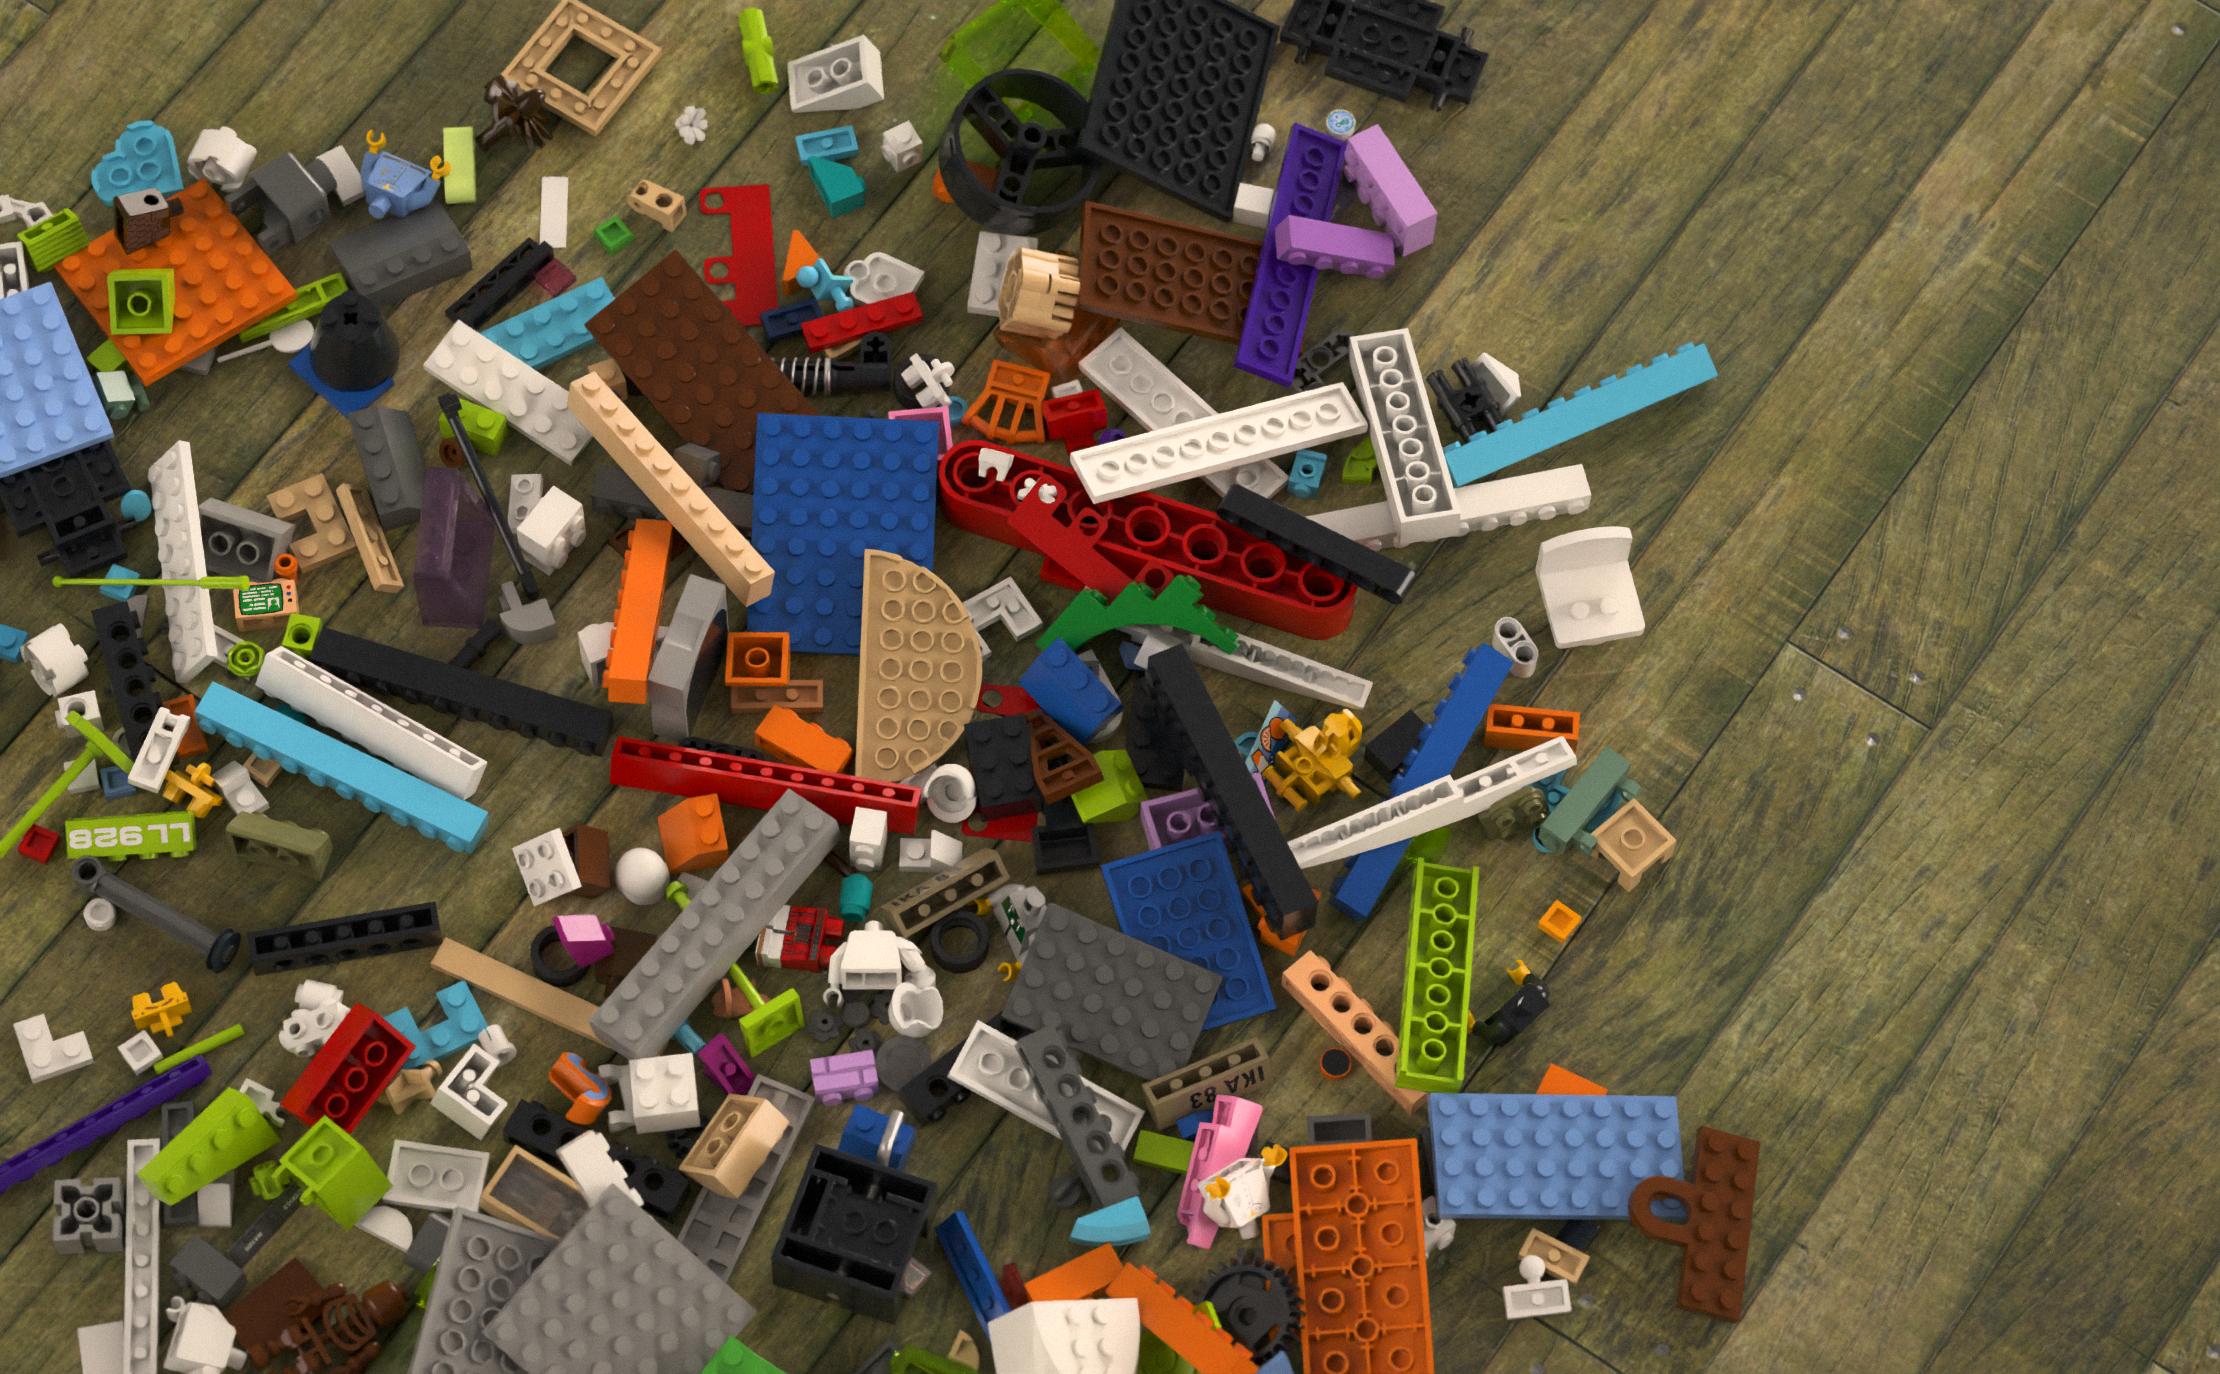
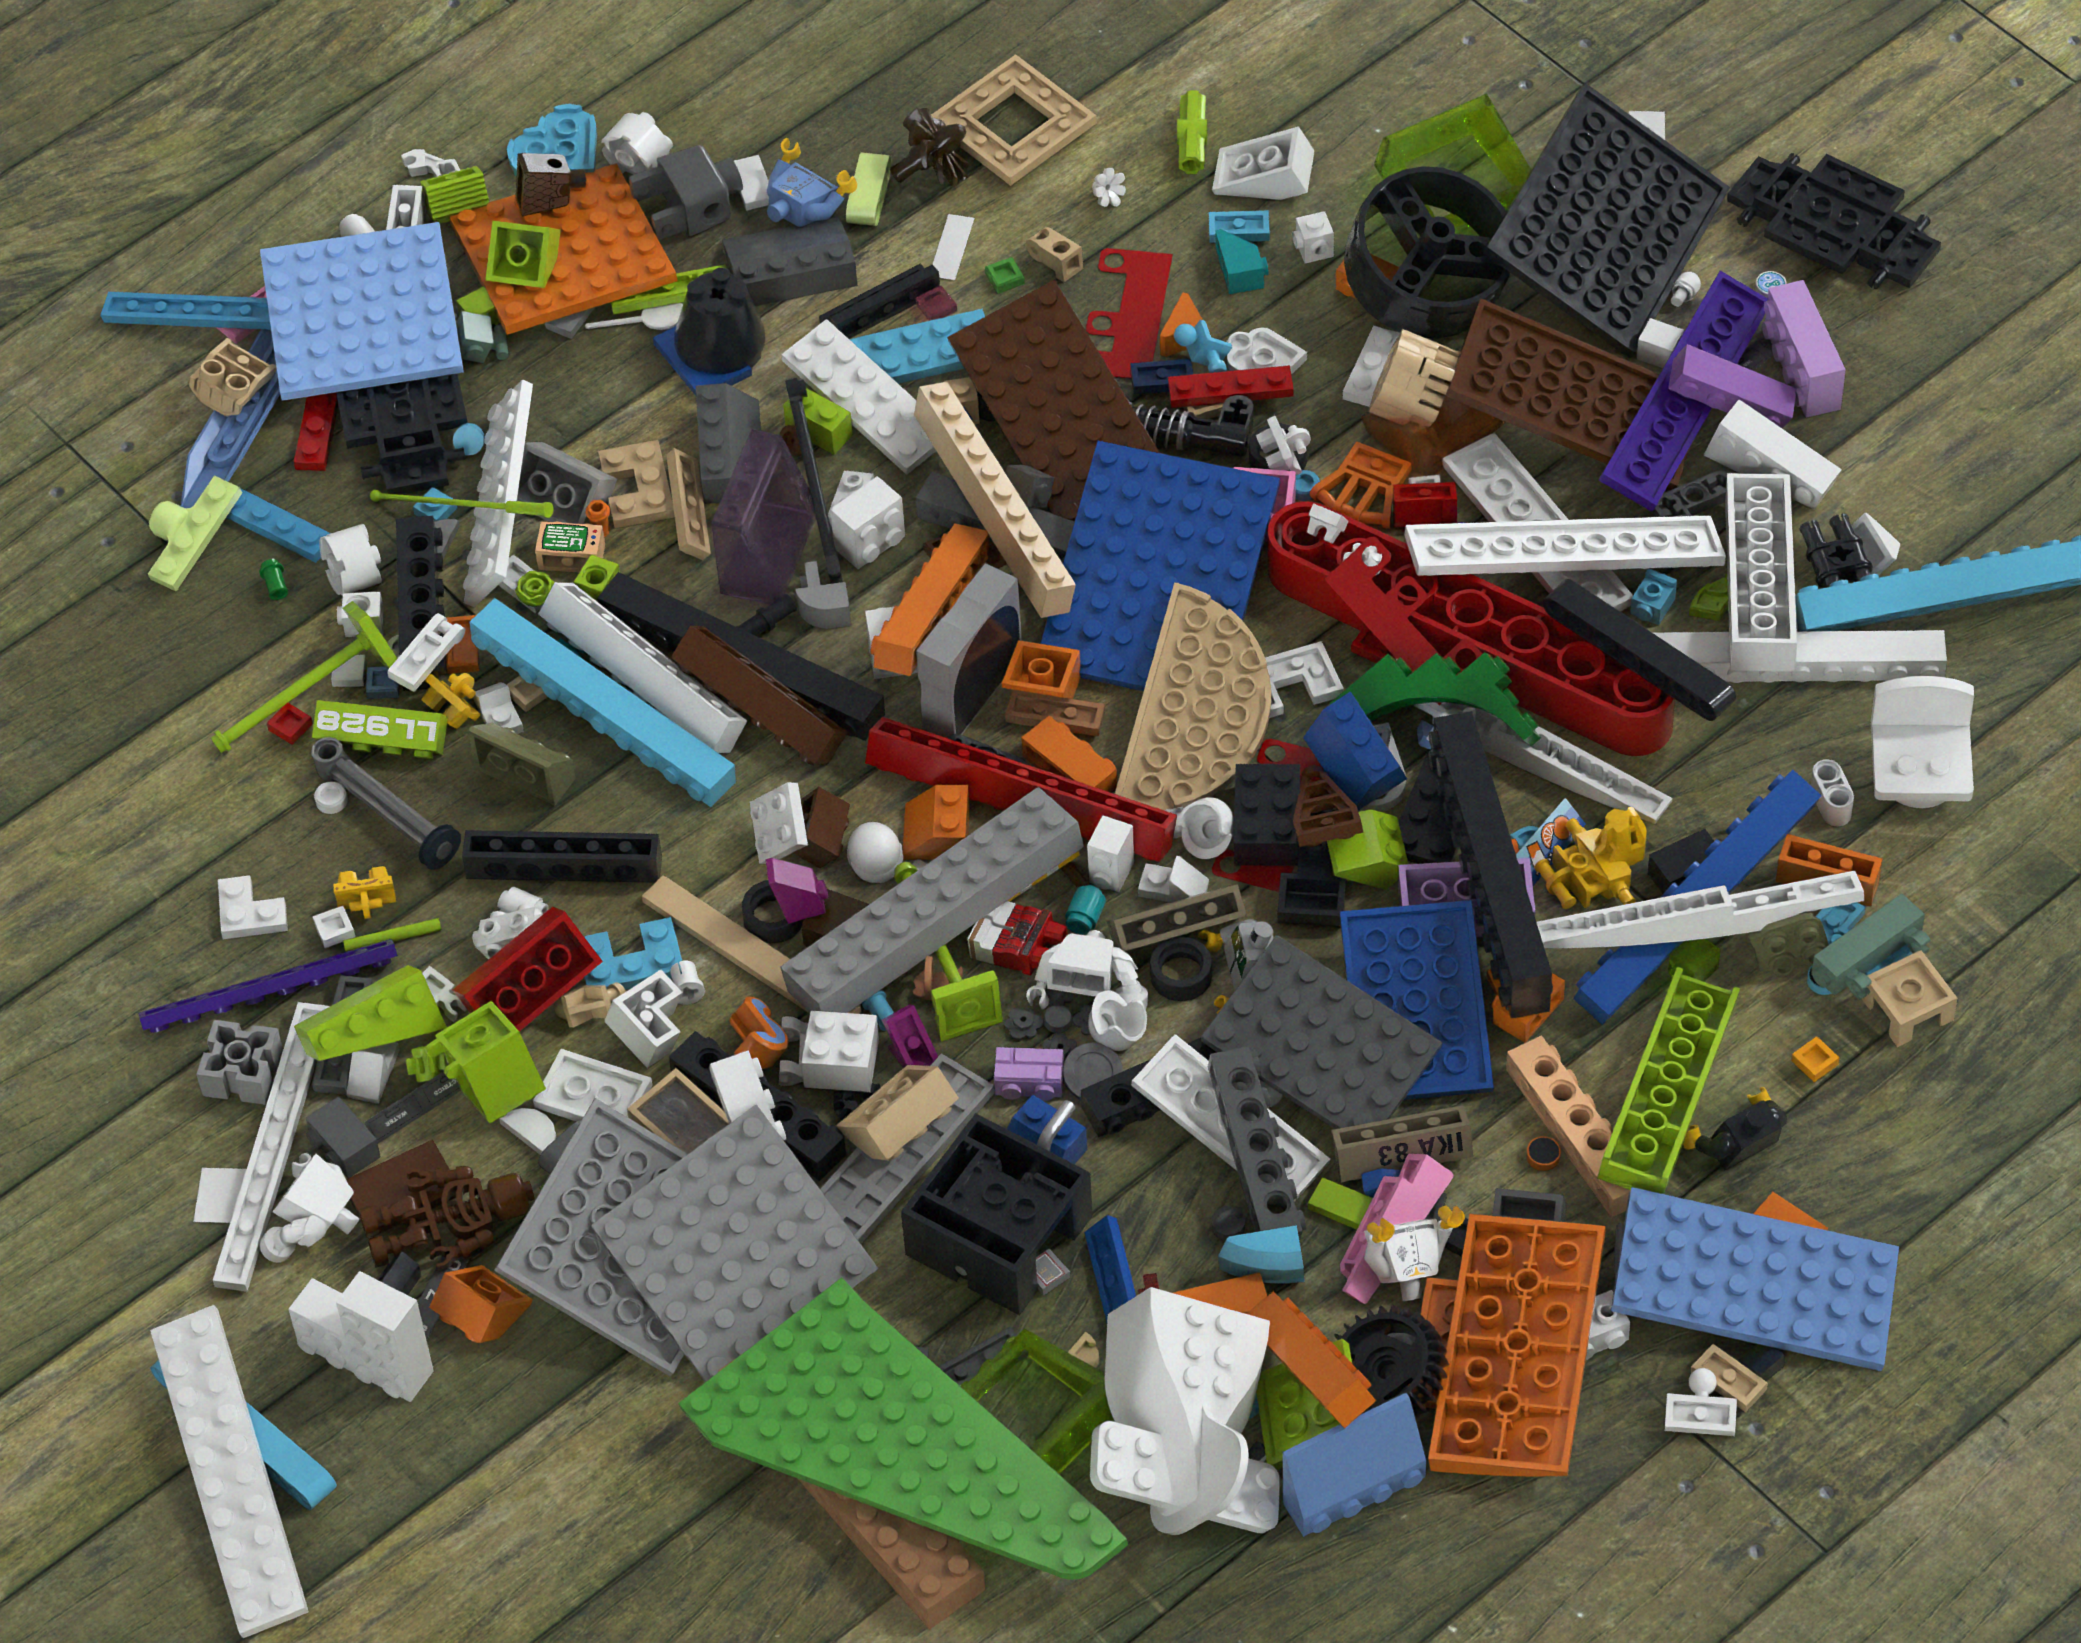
camera: 20 degrees right, 10 degrees down
reddish brown plate [1628,1126,1760,1324] -> none
none -> reddish brown brick [671,625,848,766]
none -> white wedge [1704,400,1842,509]

